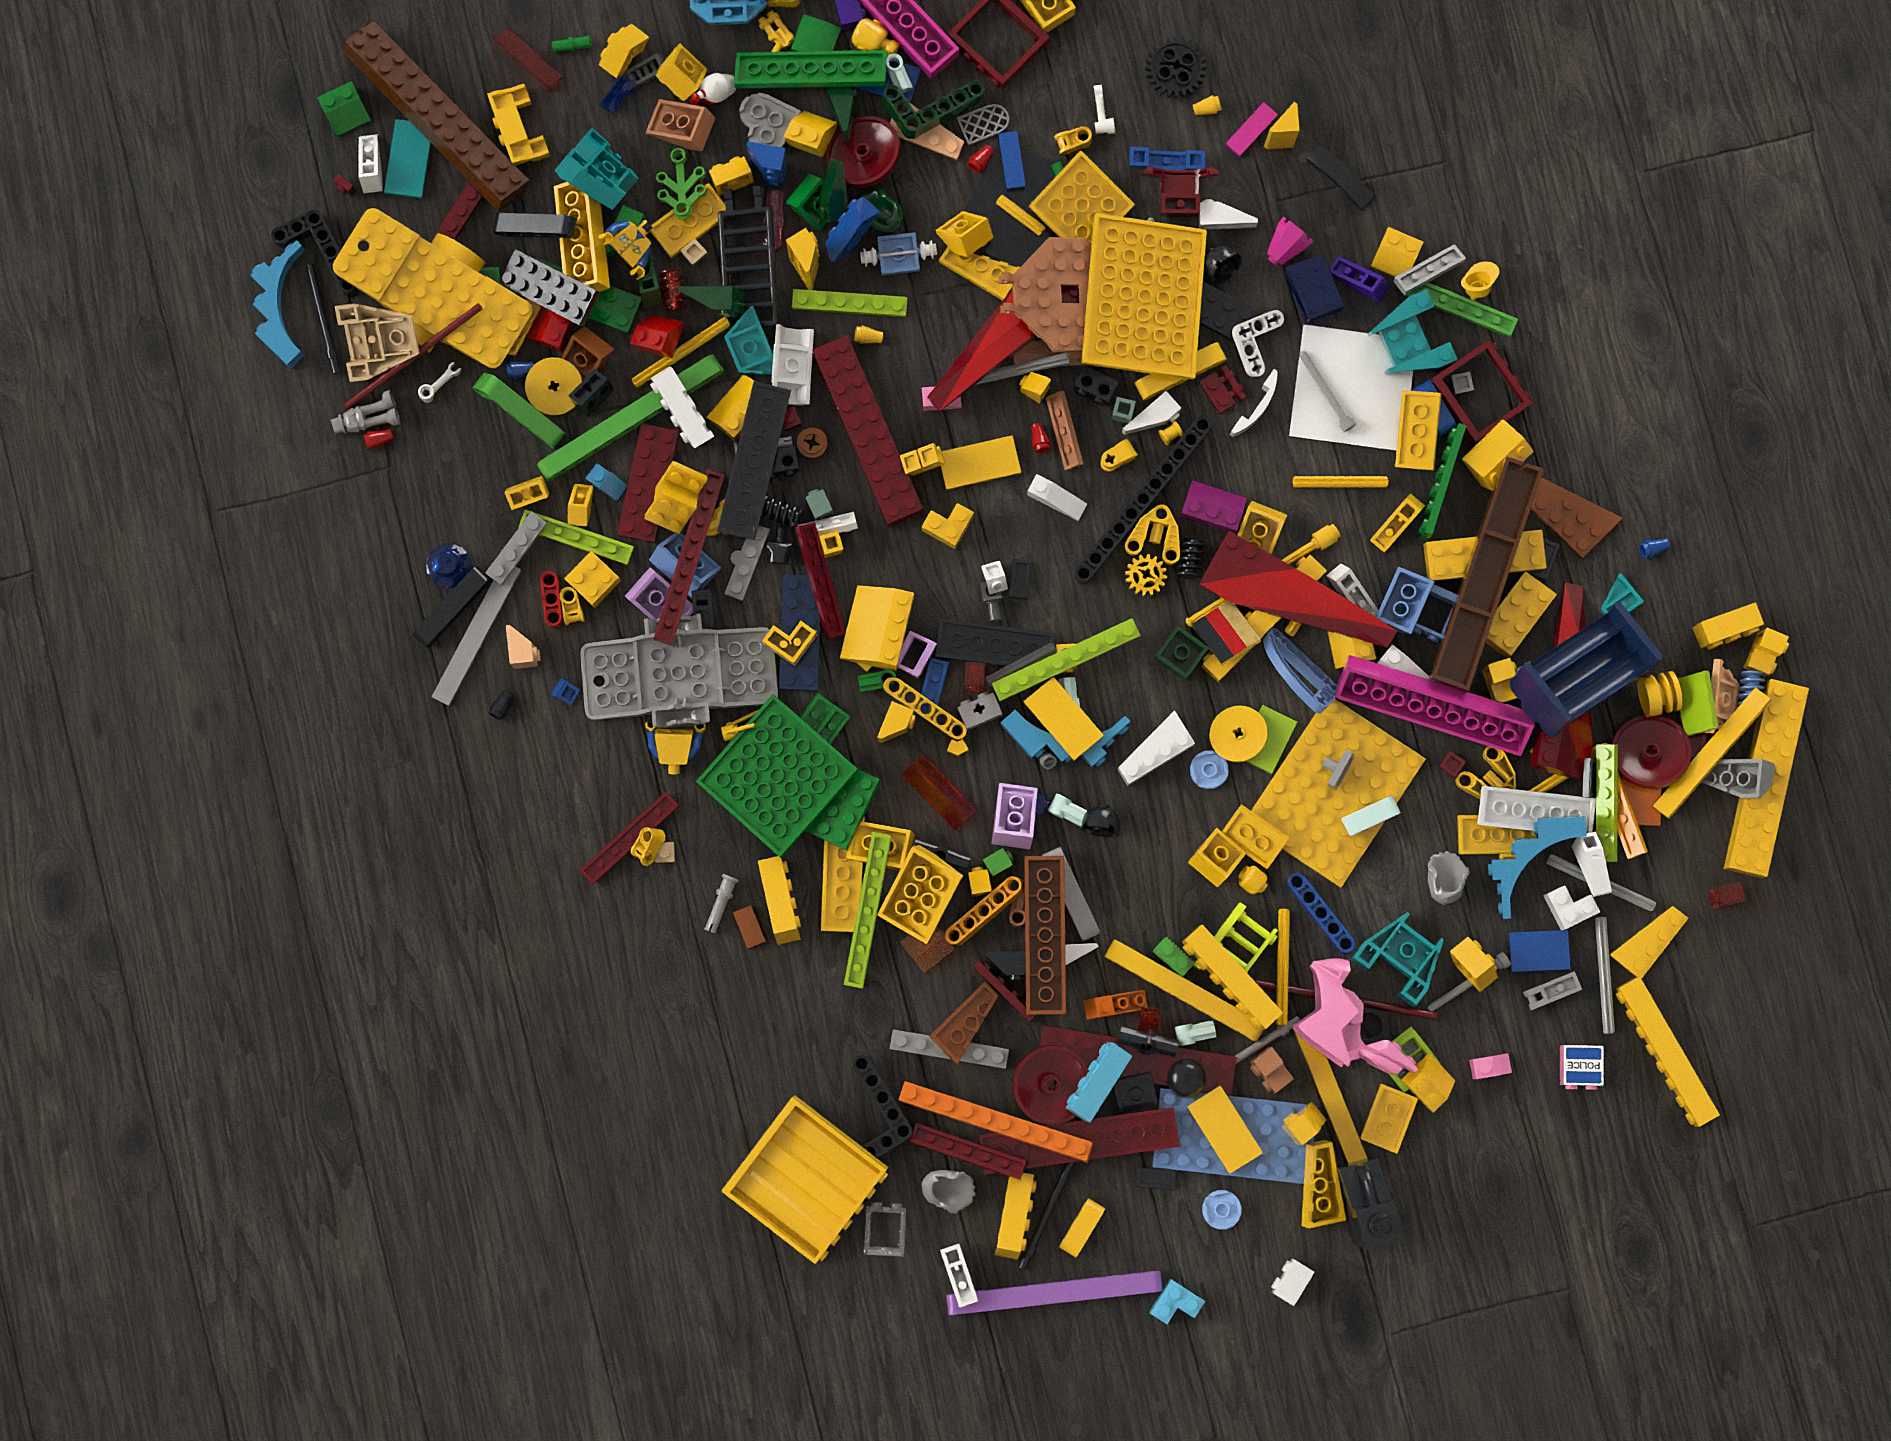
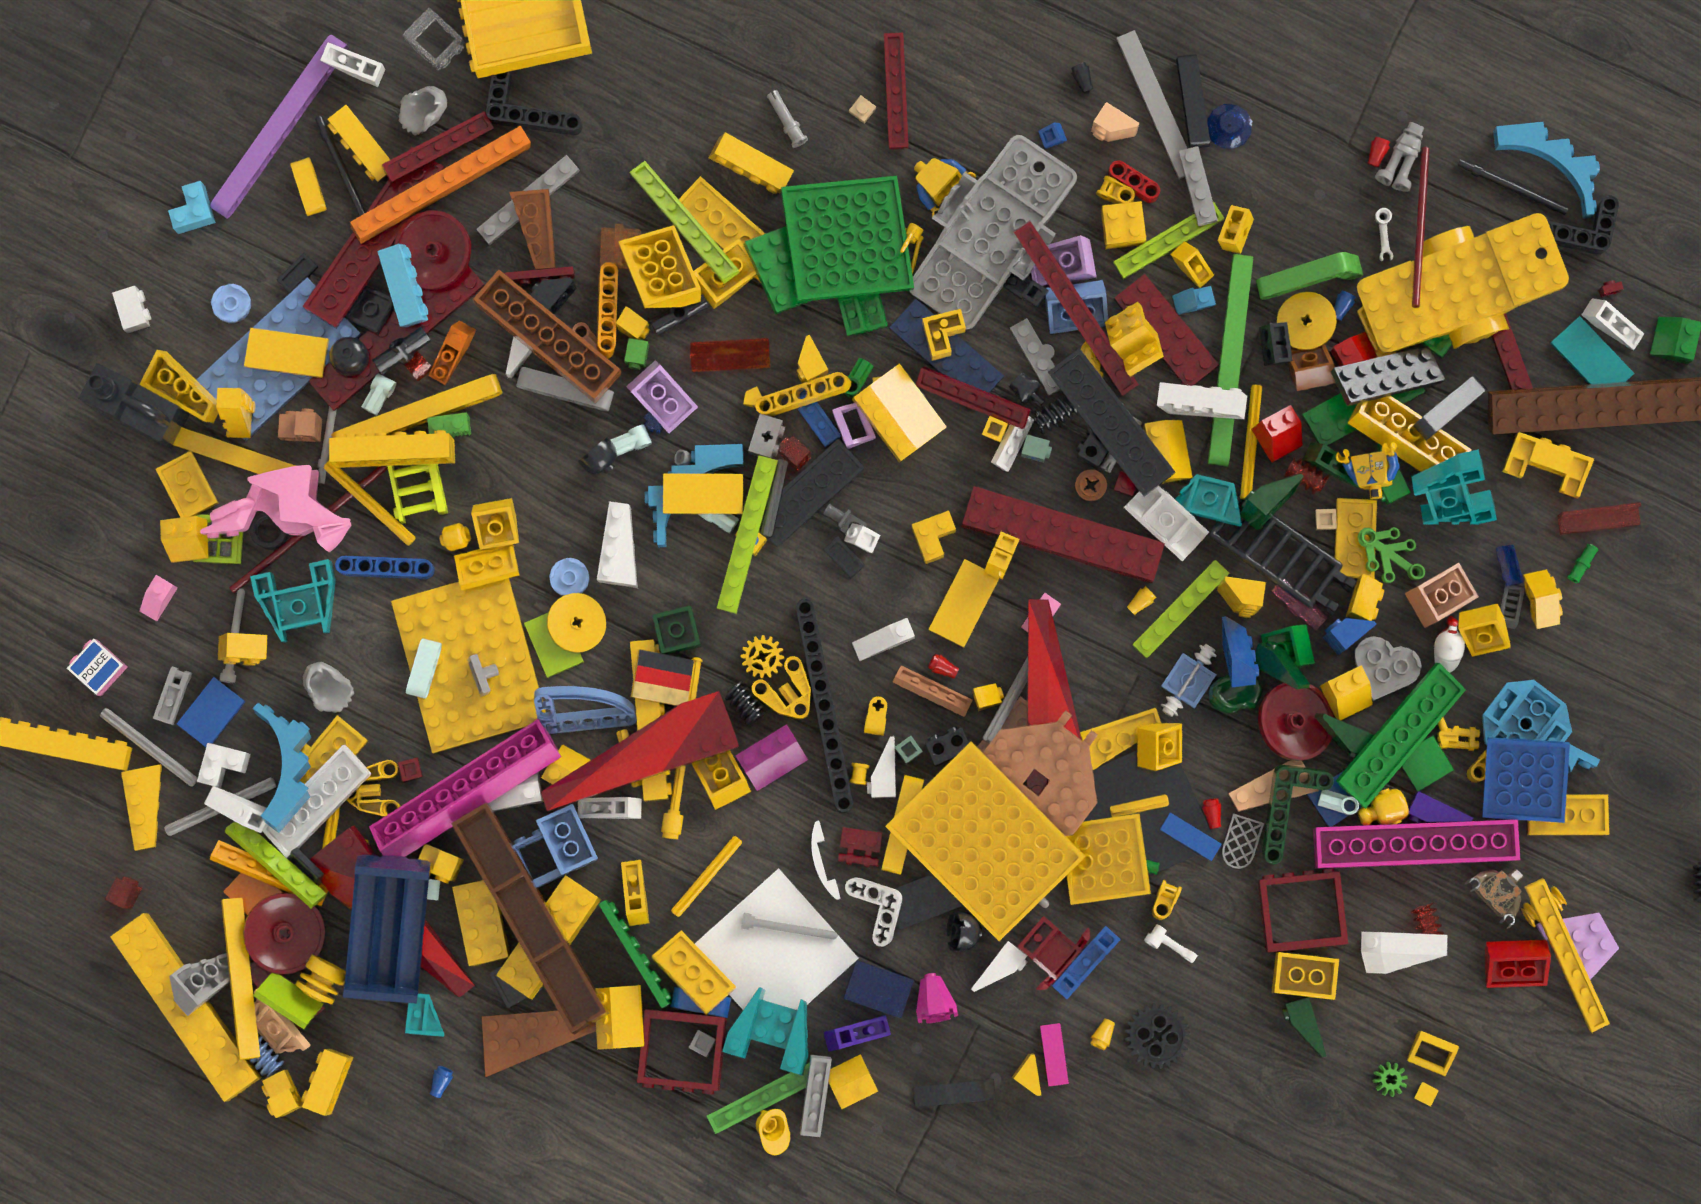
camera: 135 degrees right, 0 degrees up
tan wedge [335,303,420,382] -> none
yellow piece [631,827,665,866] -> none
dark orange tile [733,905,766,949] -> none

